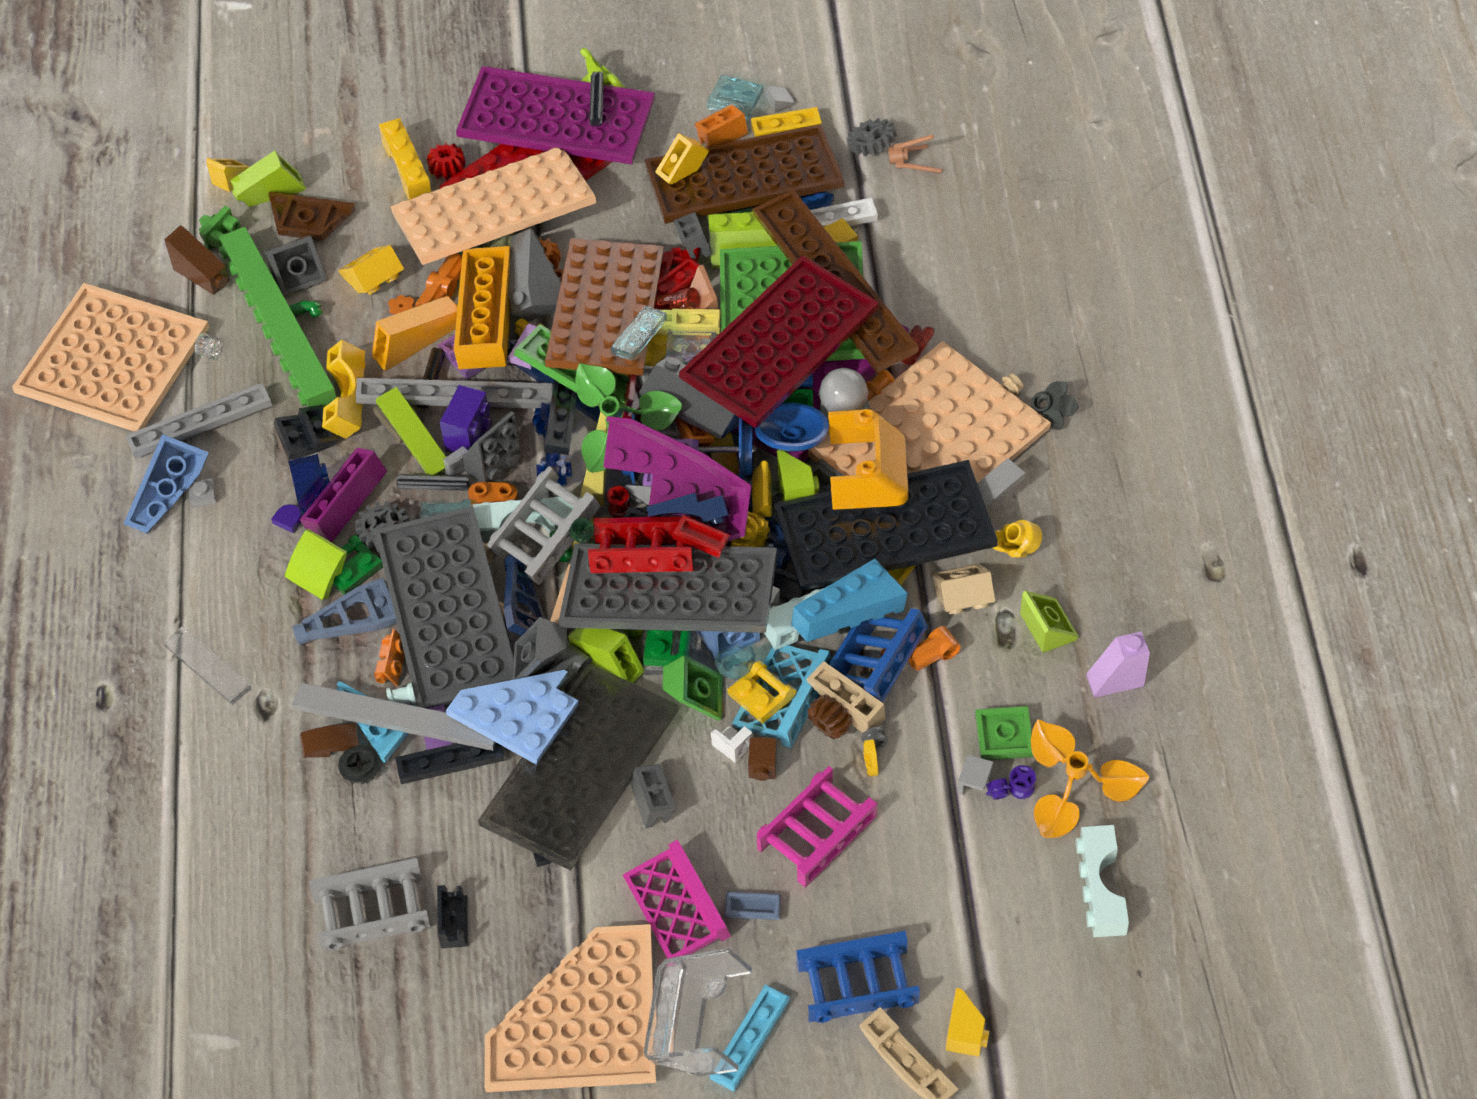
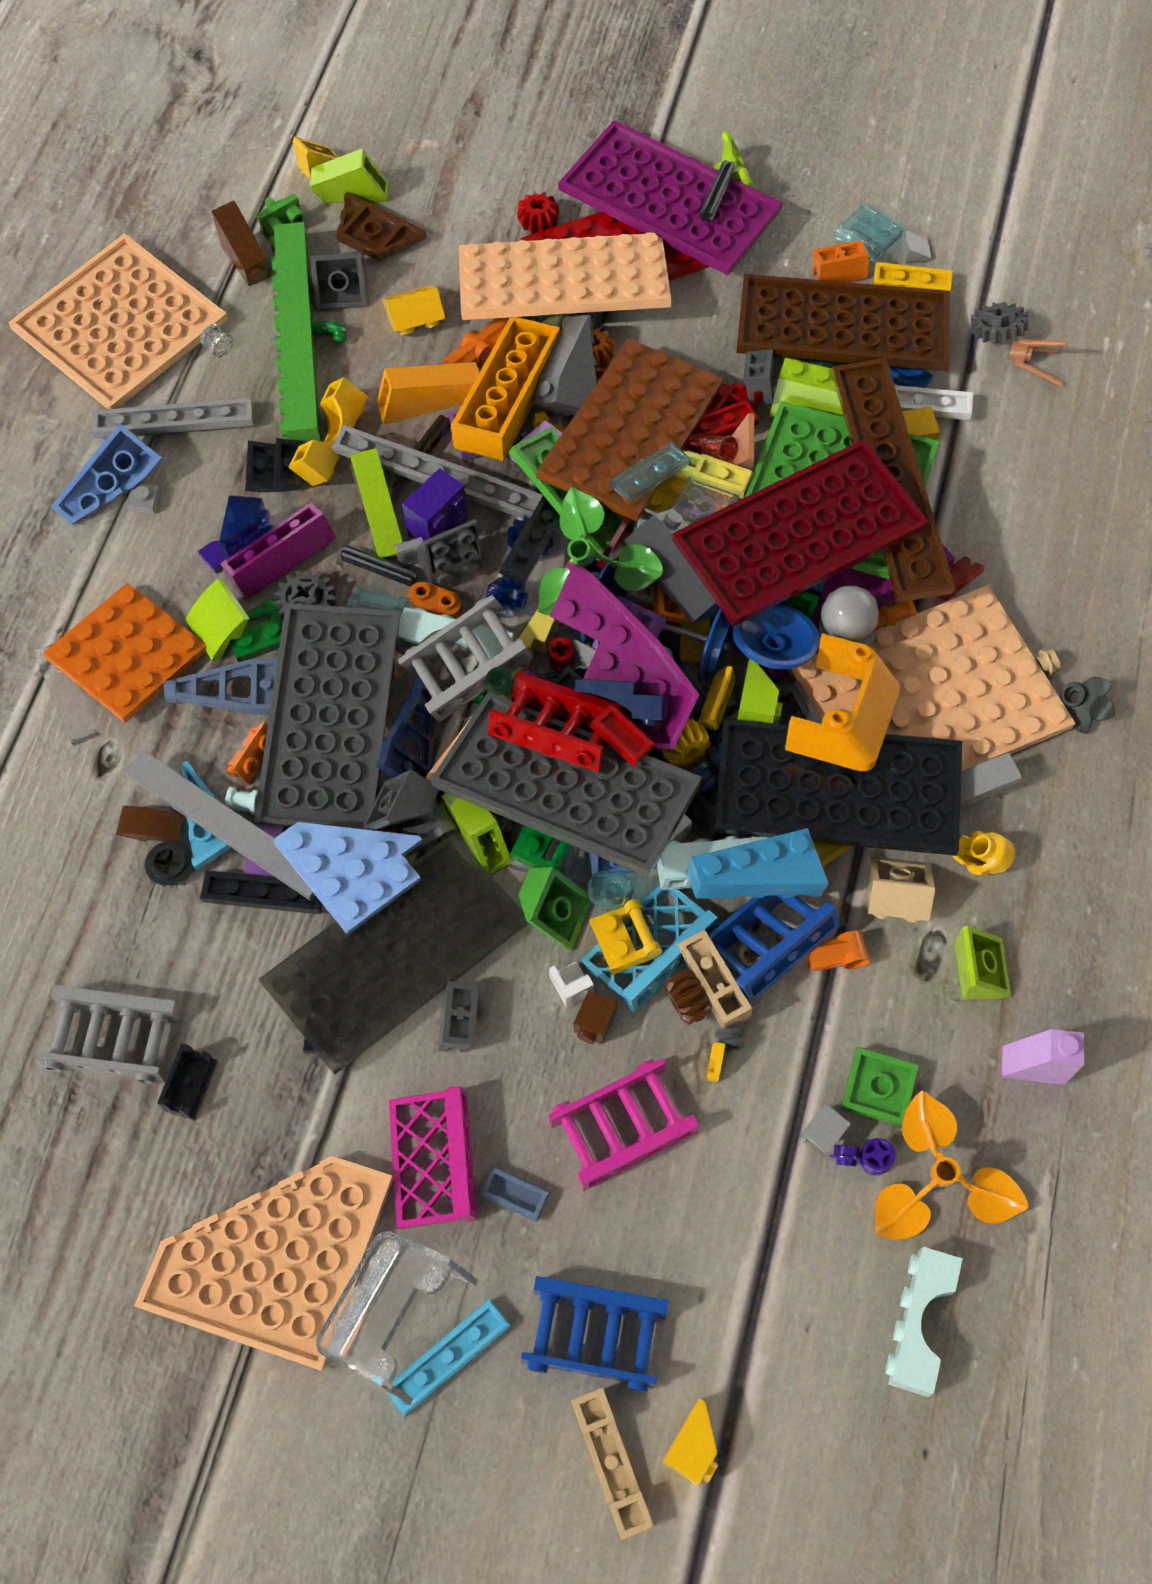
camera: 20 degrees right, 10 degrees up
yellow arch [379,118,431,200] -> none
orange plant [388,295,414,314] -> none
yellow slope [655,133,709,184] -> none
none -> orange plate [43,583,206,723]

